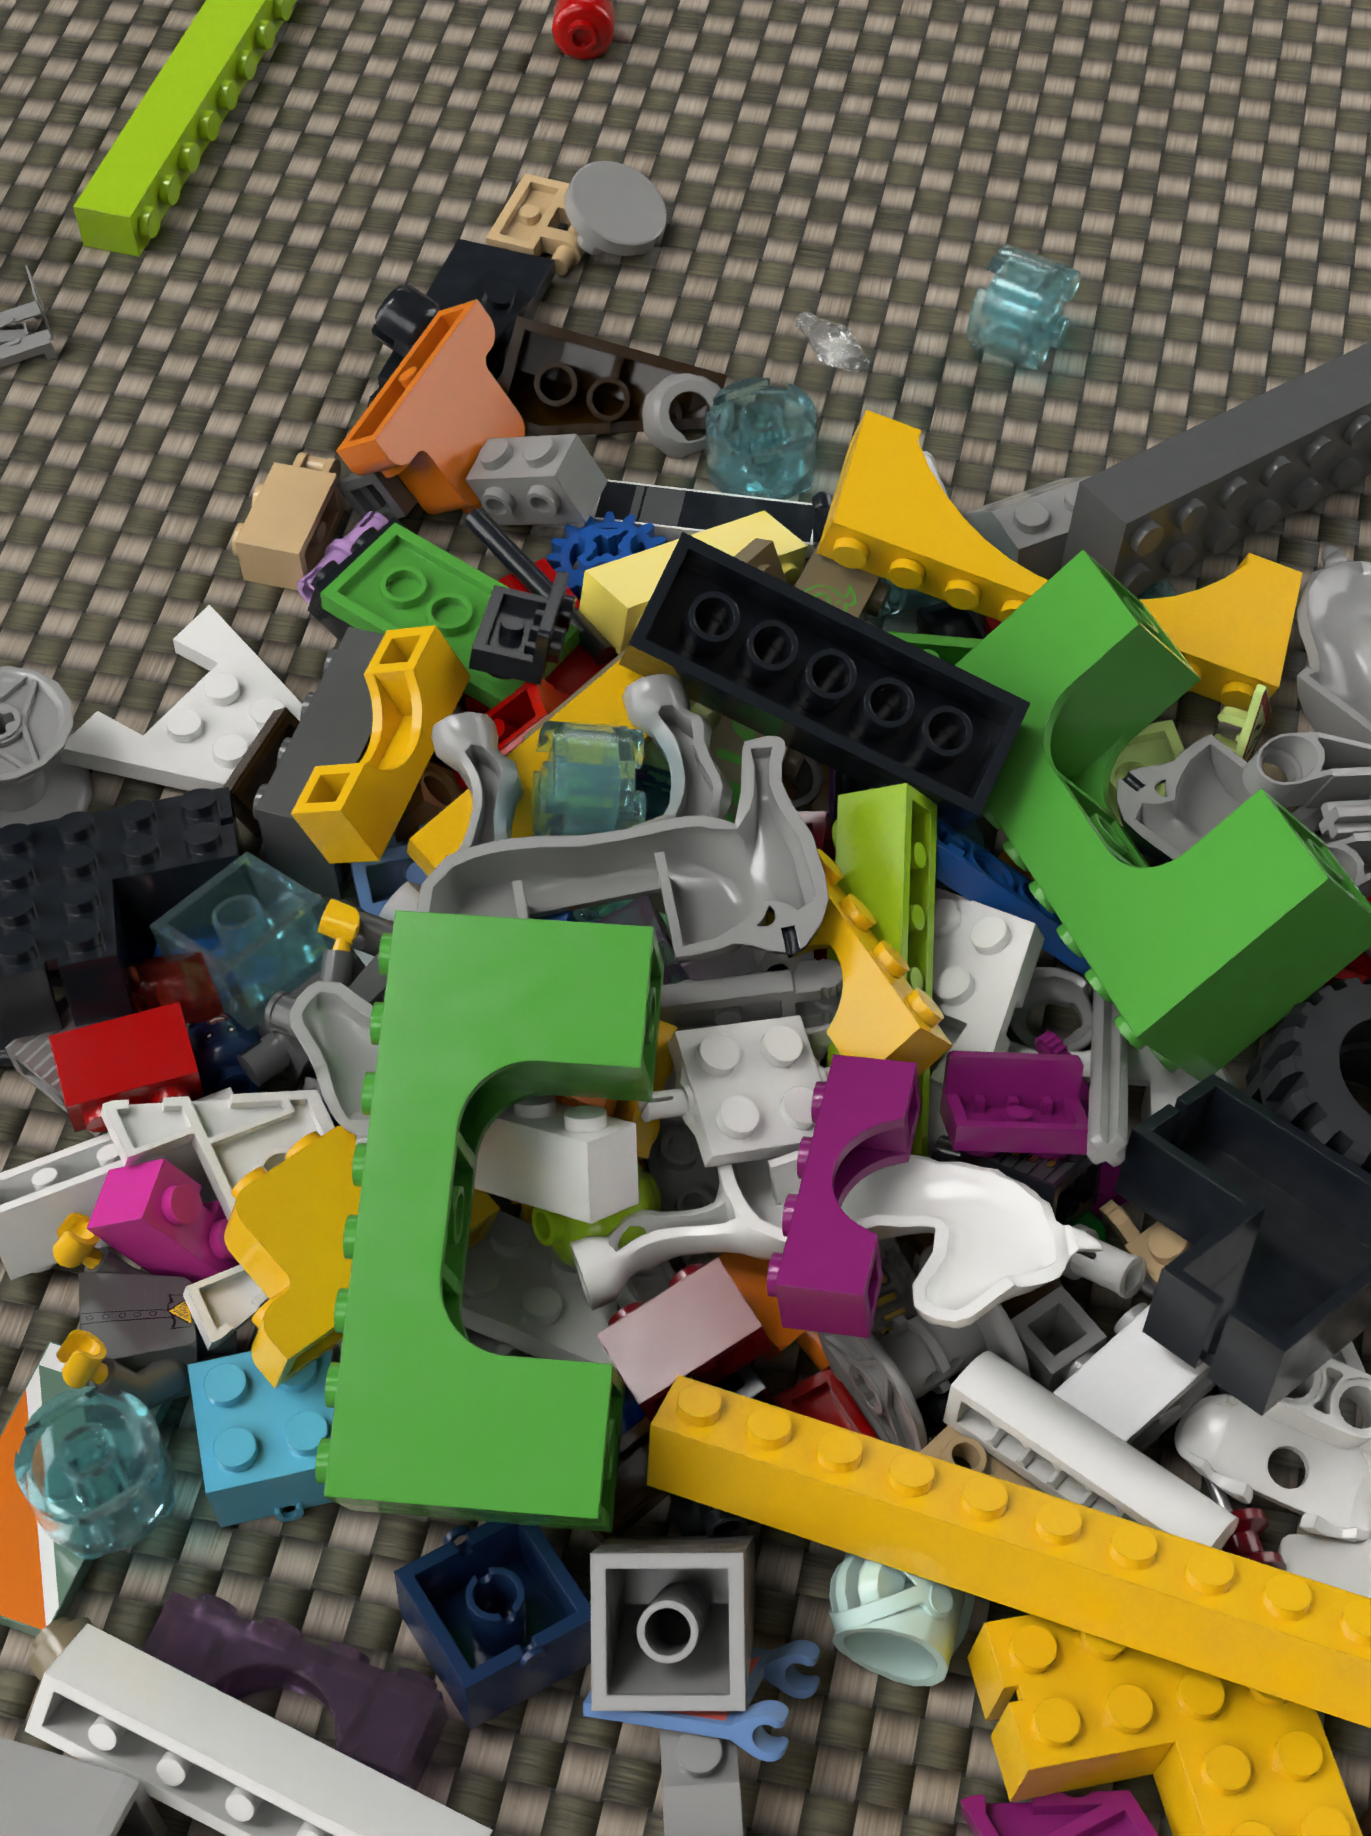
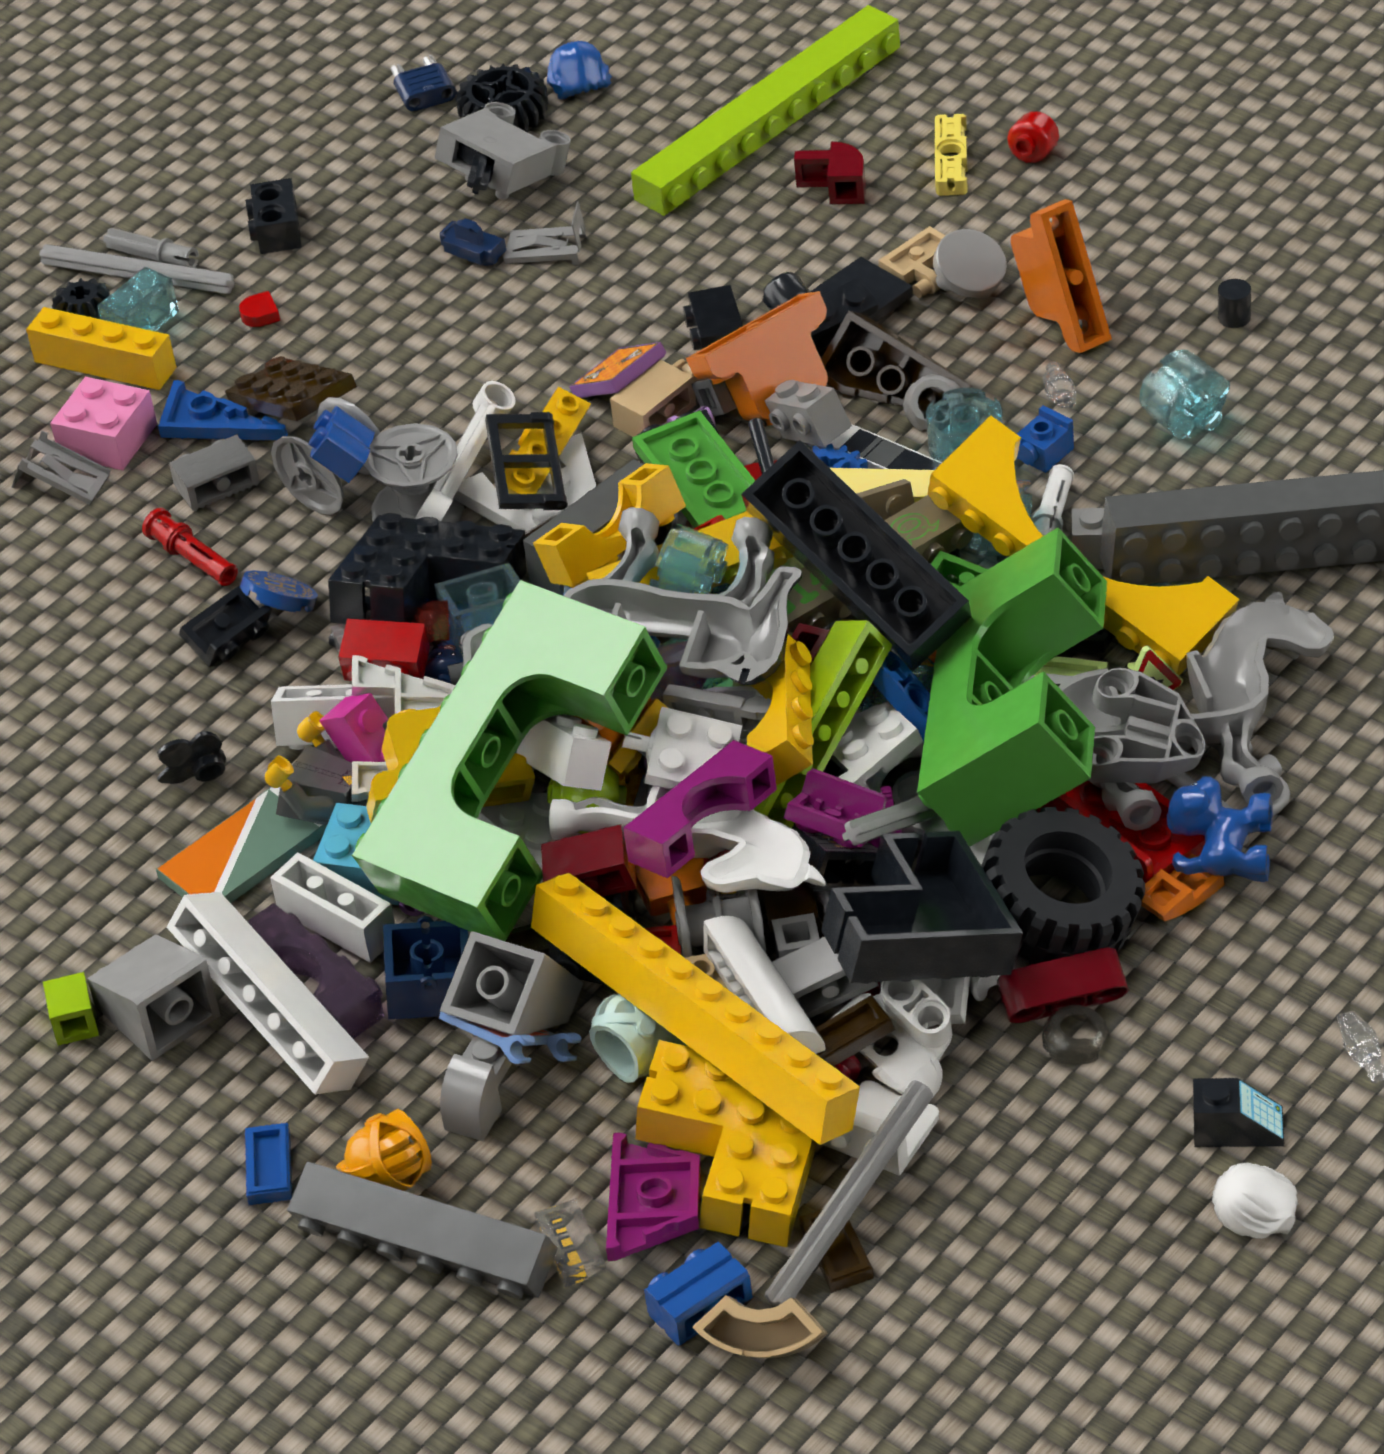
camera: 30 degrees right, 10 degrees down
clear light blue brick [14,1386,176,1559] -> none
black bracket [469,571,576,685] -> none
none -> white brick [270,852,395,963]
none -> white piece [415,381,516,521]
none -> black window [485,412,568,511]
none -> yellow bracket [504,387,591,494]
none -> tile [569,342,666,398]
none -> black brick [683,285,743,350]
none -> dark red brick [794,141,866,204]
none -> dark brown tile [815,995,895,1067]
none -> light yellow piece [935,114,968,196]
none -> orange brick [1011,199,1112,353]
none -> blue brick [1017,405,1074,473]
none -> black piece [1218,278,1251,328]

